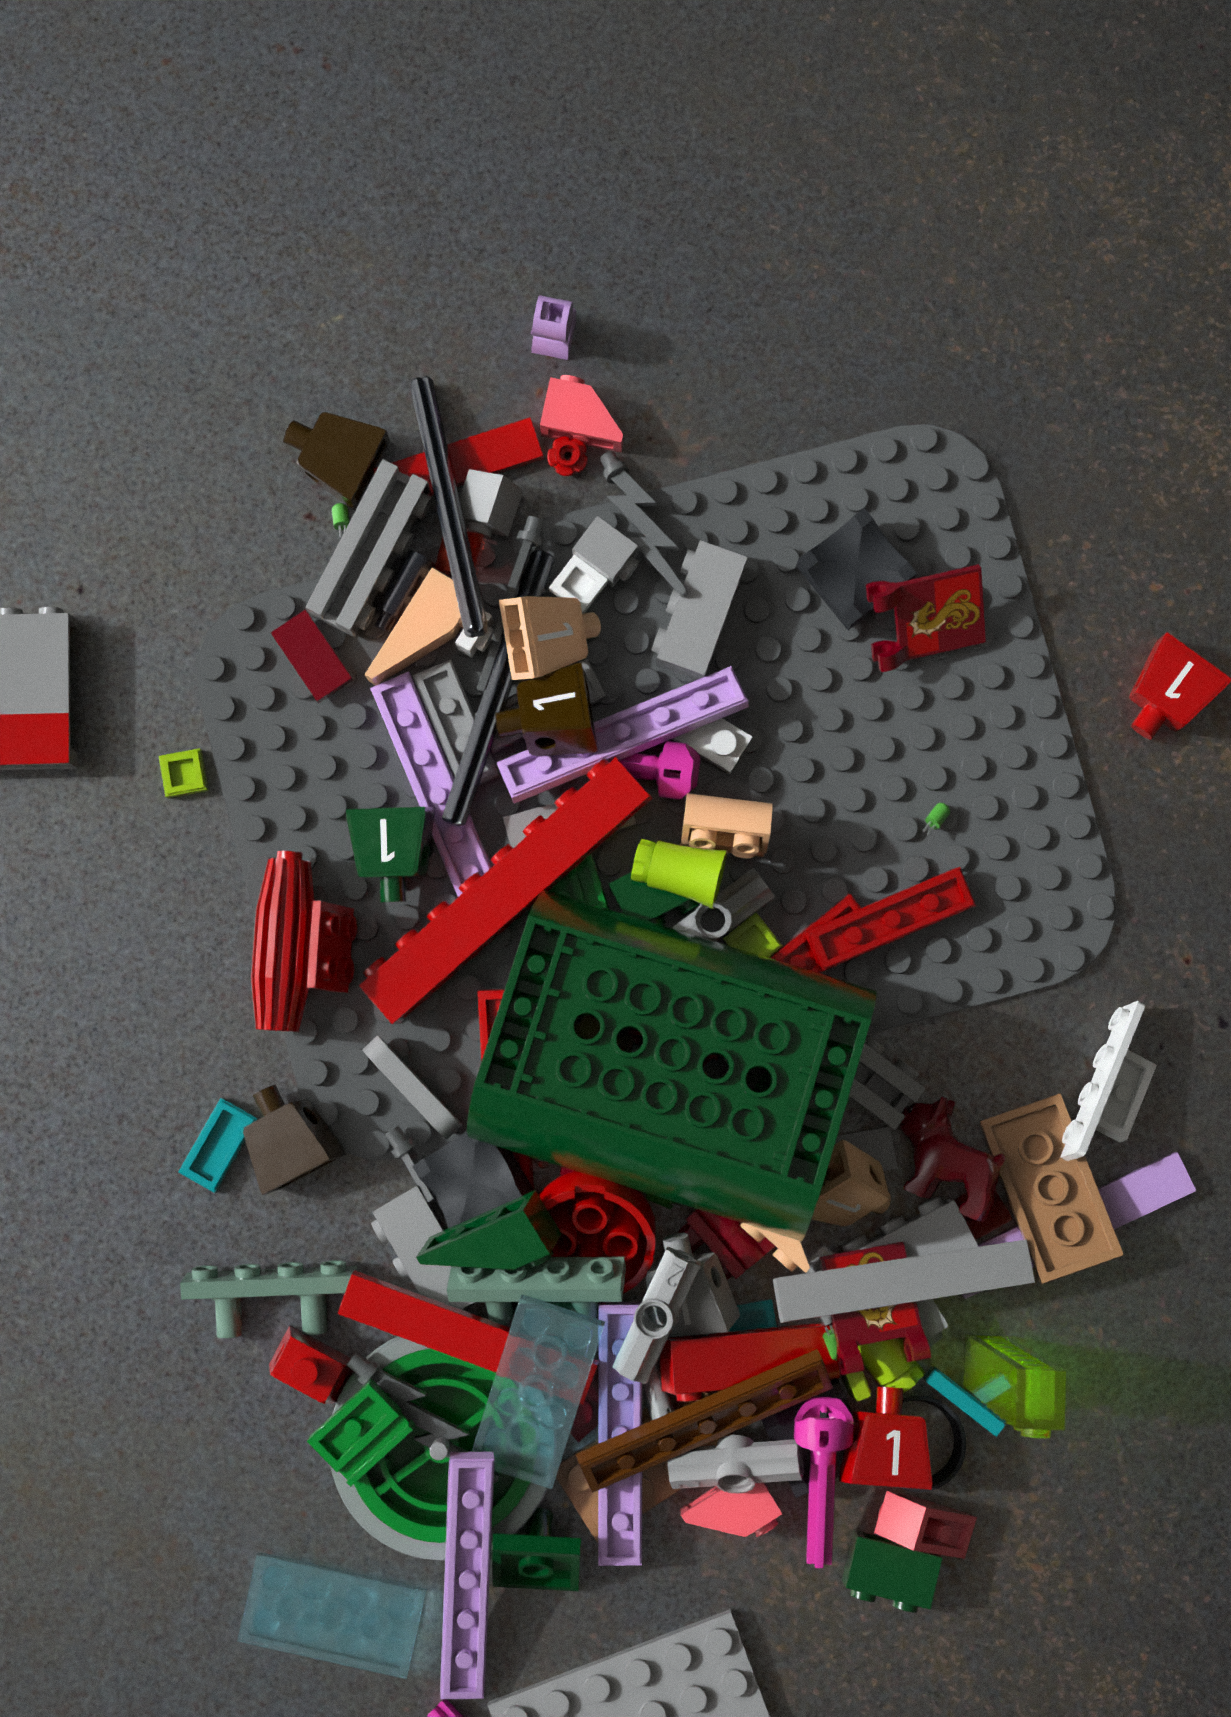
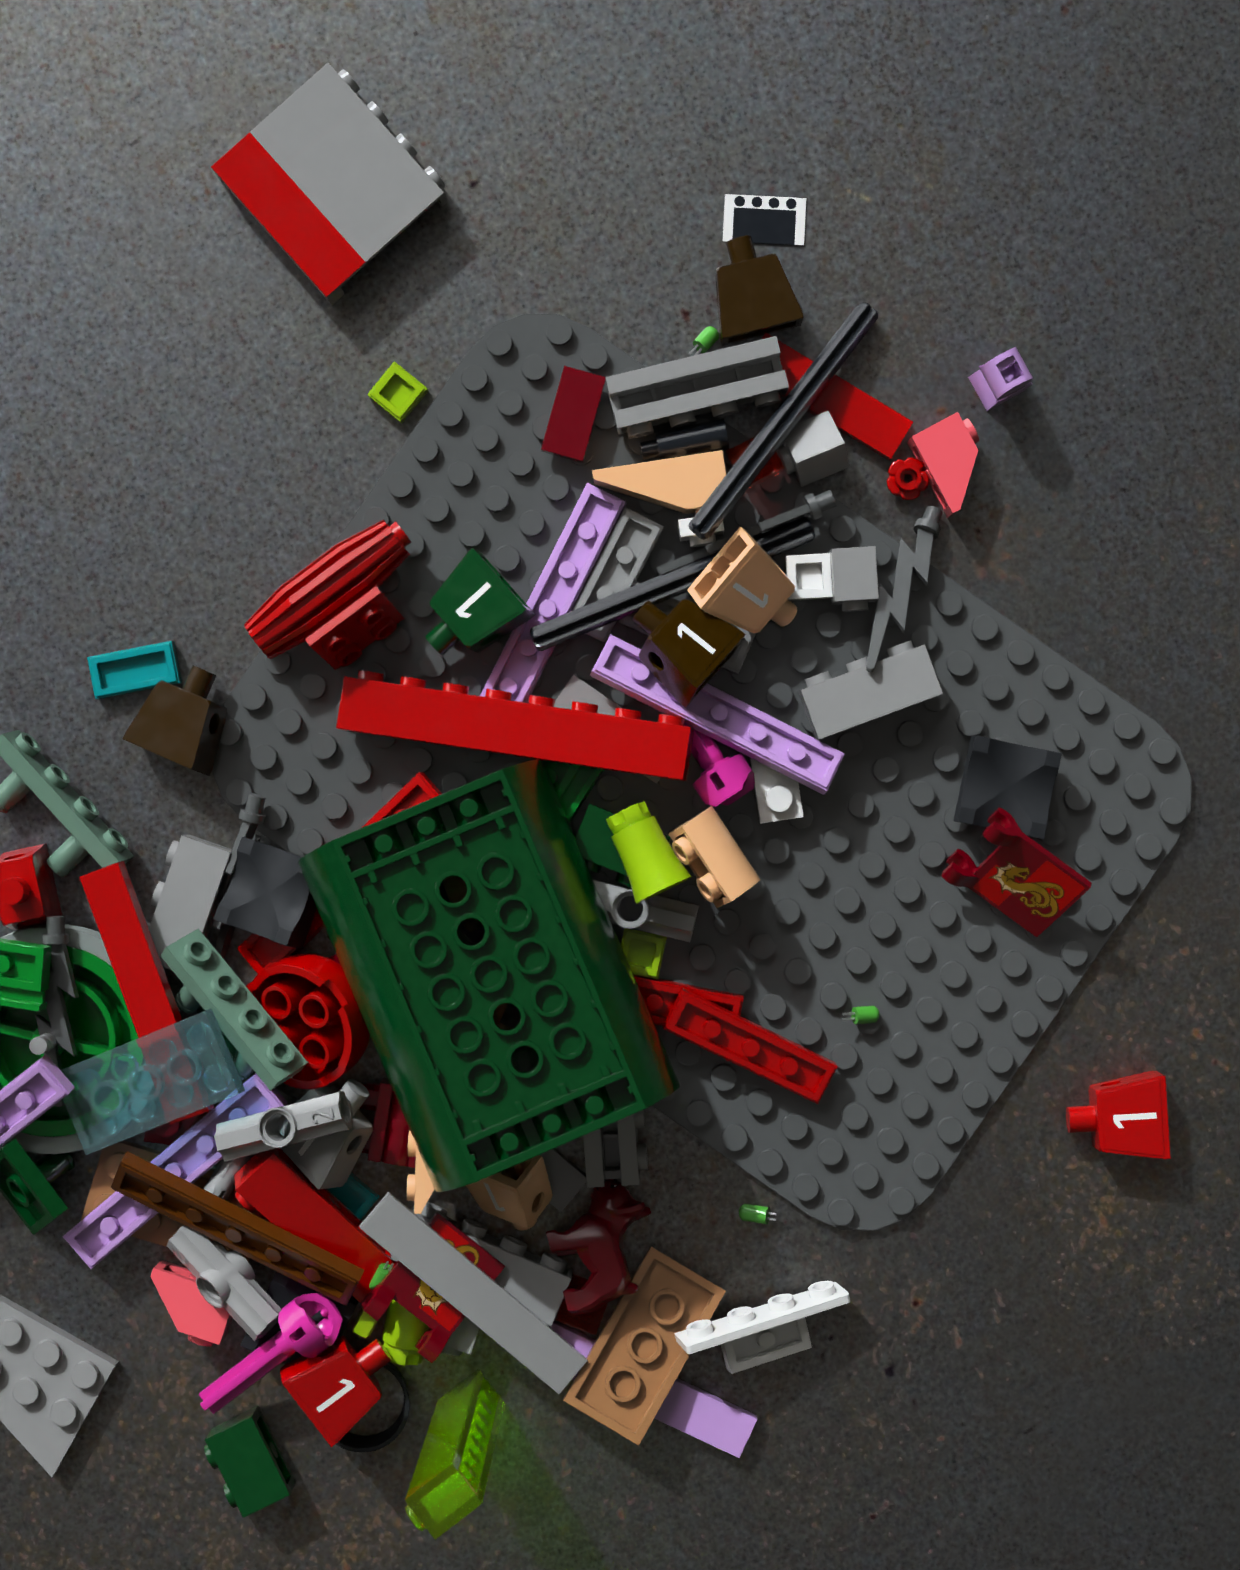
camera: 45 degrees right, 5 degrees up
light grey beam [362,1035,463,1140] -> none
dark green slope [416,1190,562,1270] -> none
coral slope [874,1491,977,1559] -> none
teal tile [922,1366,1005,1437] -> none
none -> black sticker [723,194,807,246]
none -> bright green piece [739,1204,777,1224]

